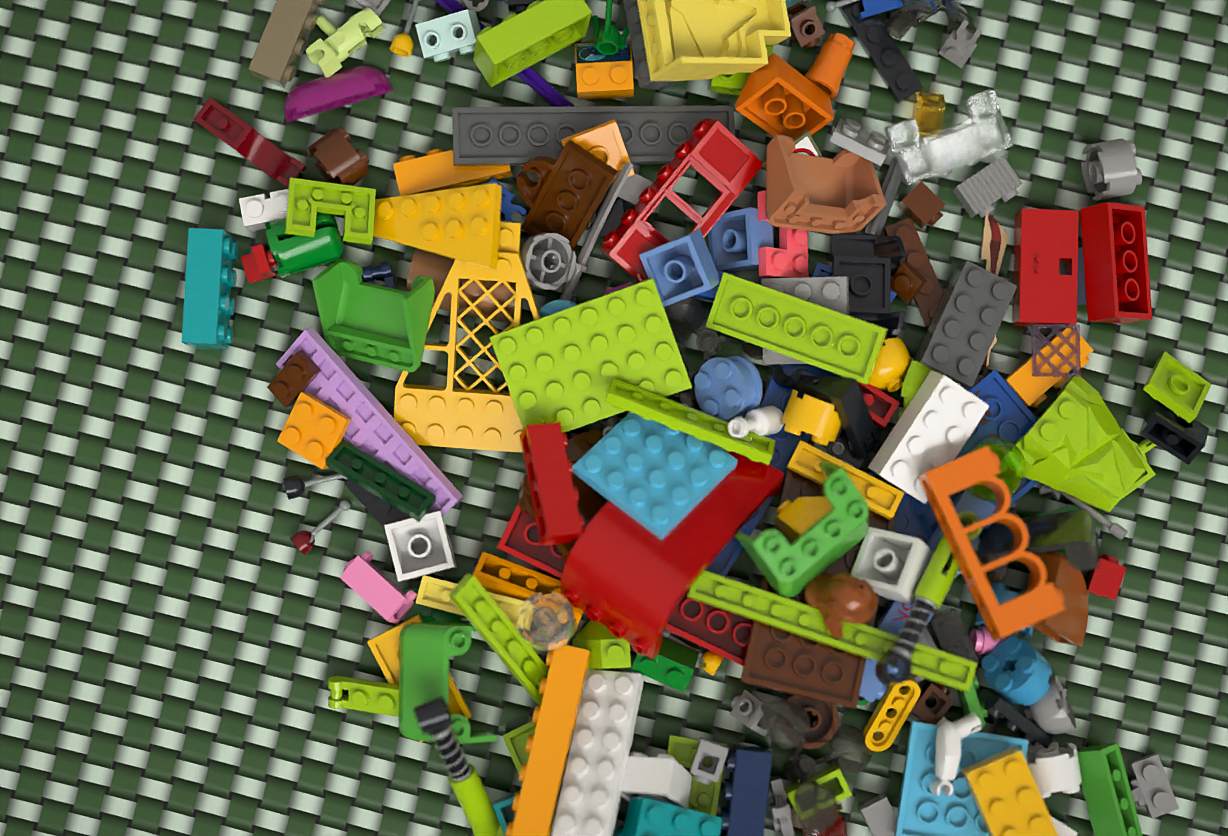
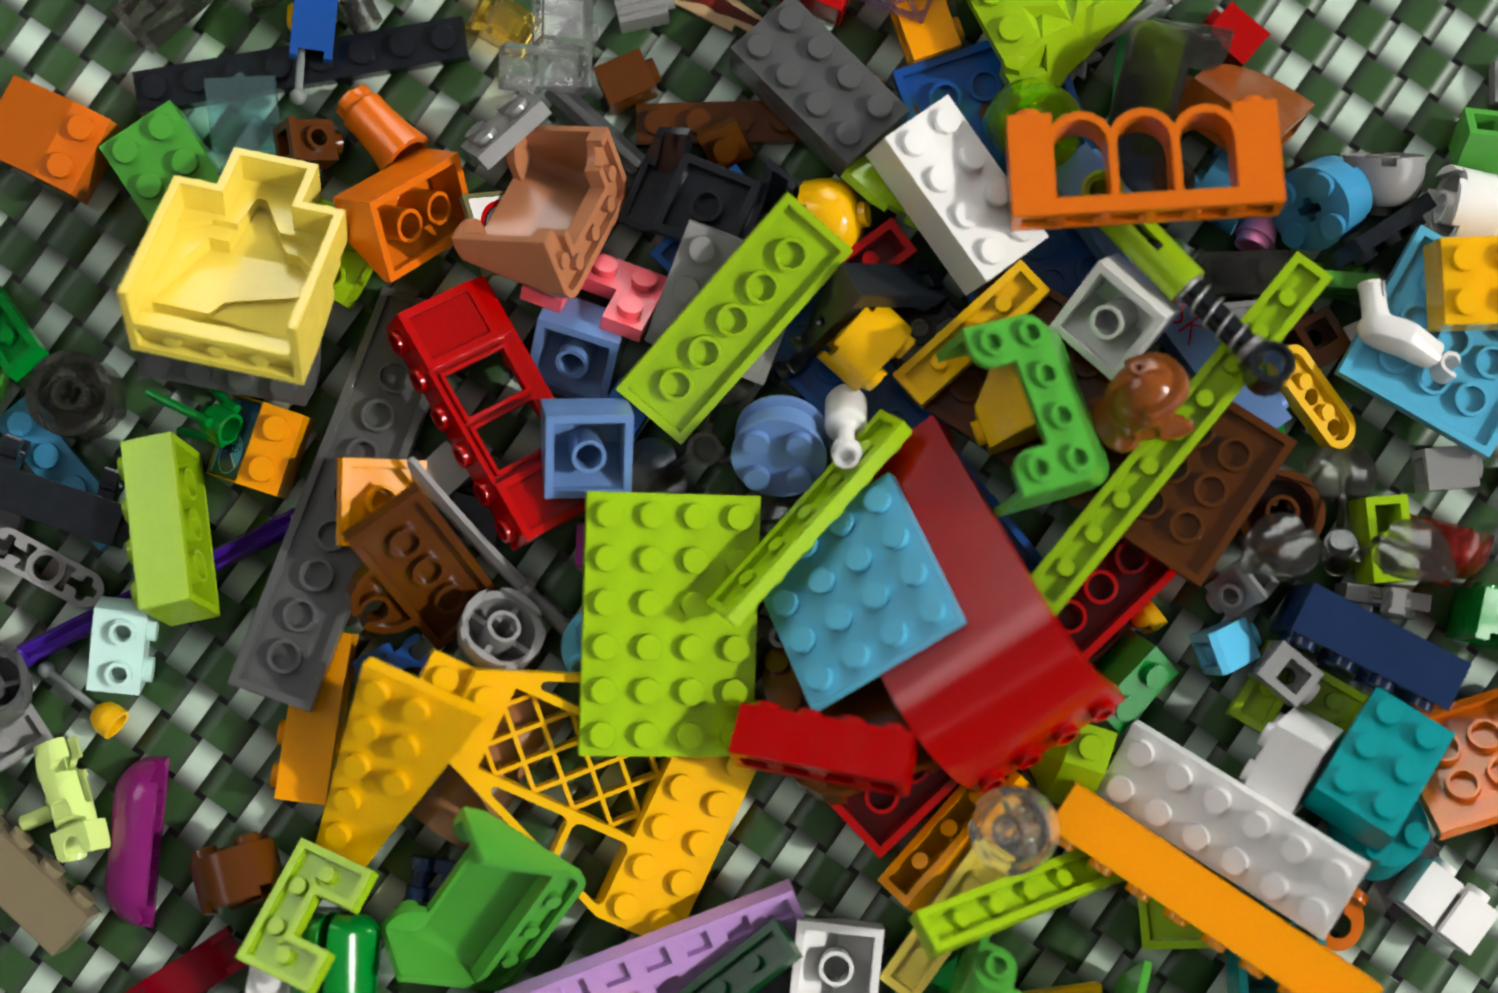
camera: 75 degrees left, 0 degrees up
none -> medium azure slope [1188,617,1262,676]

